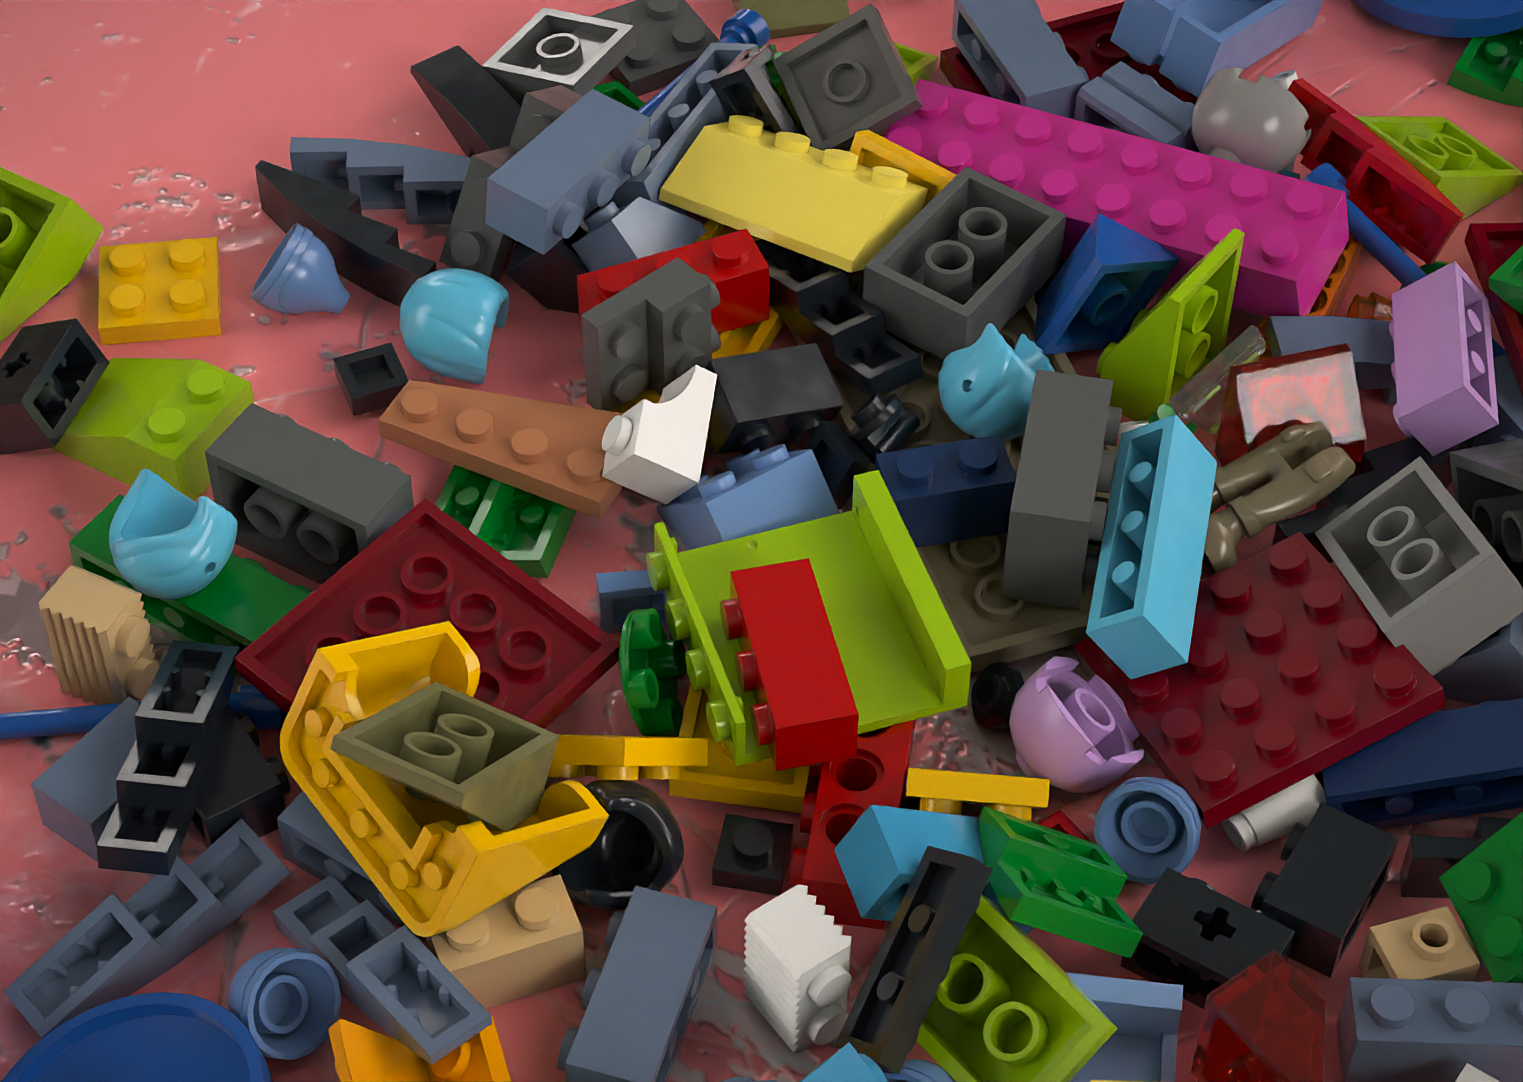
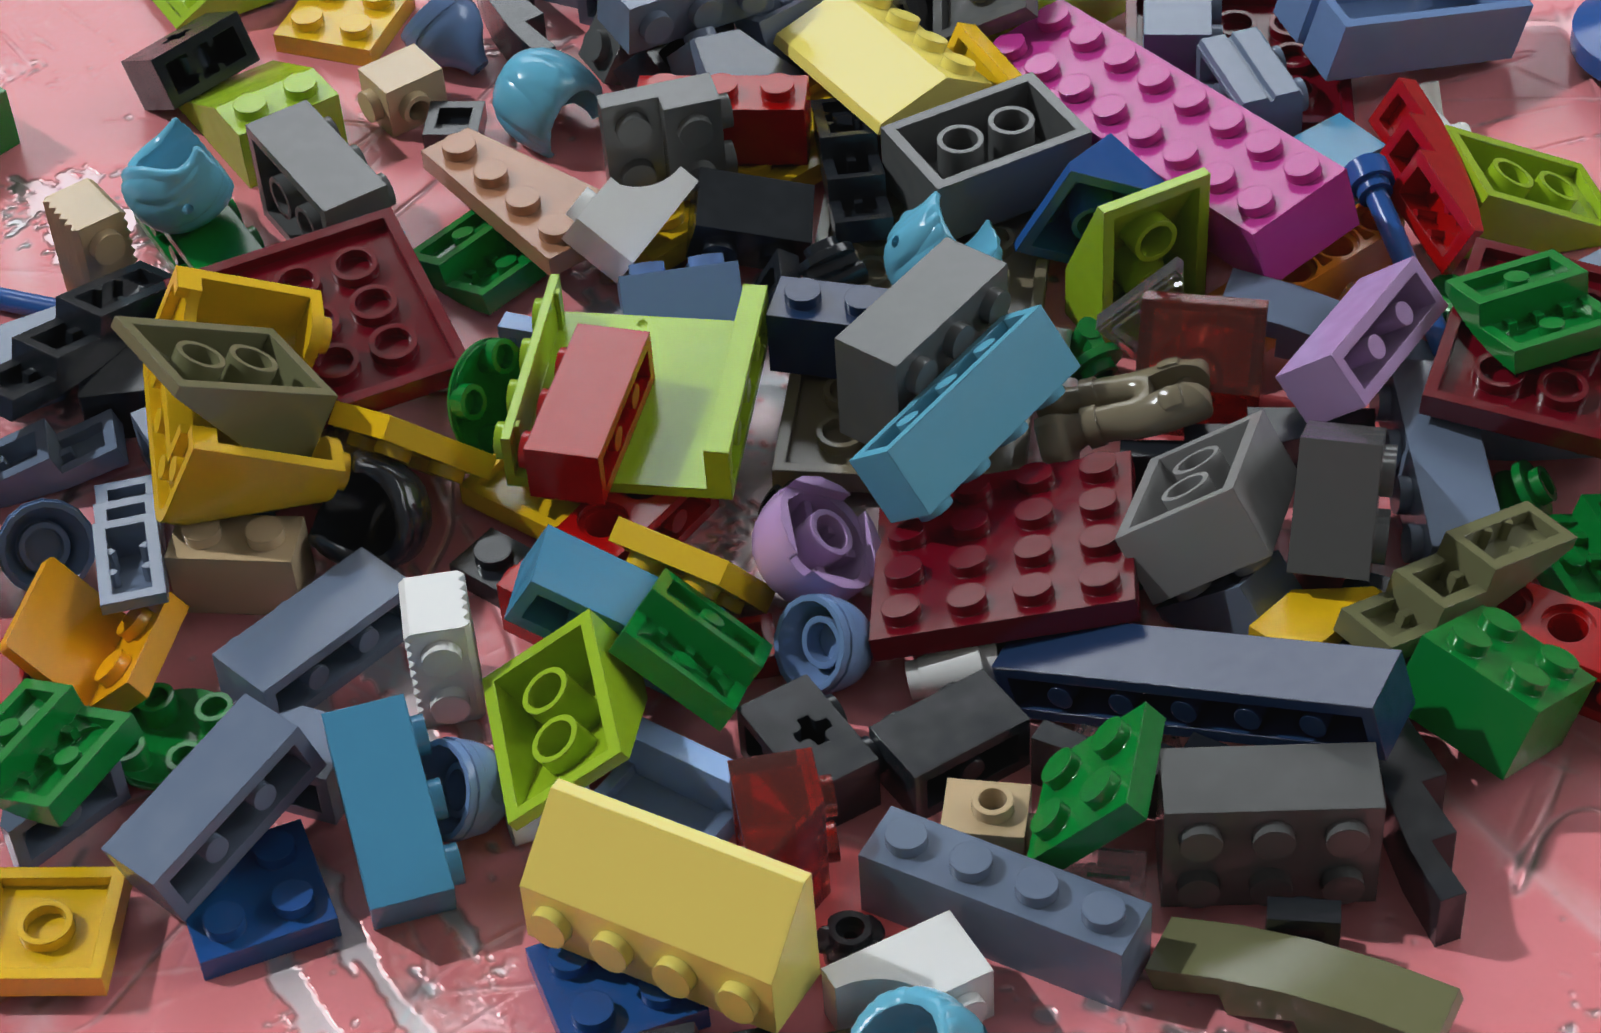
camera: 30 degrees right, 5 degrees down
black plate [834,846,993,1074] -> none
light grey cylinder [1192,67,1311,174] -> none
none -> tan brick [358,43,447,138]

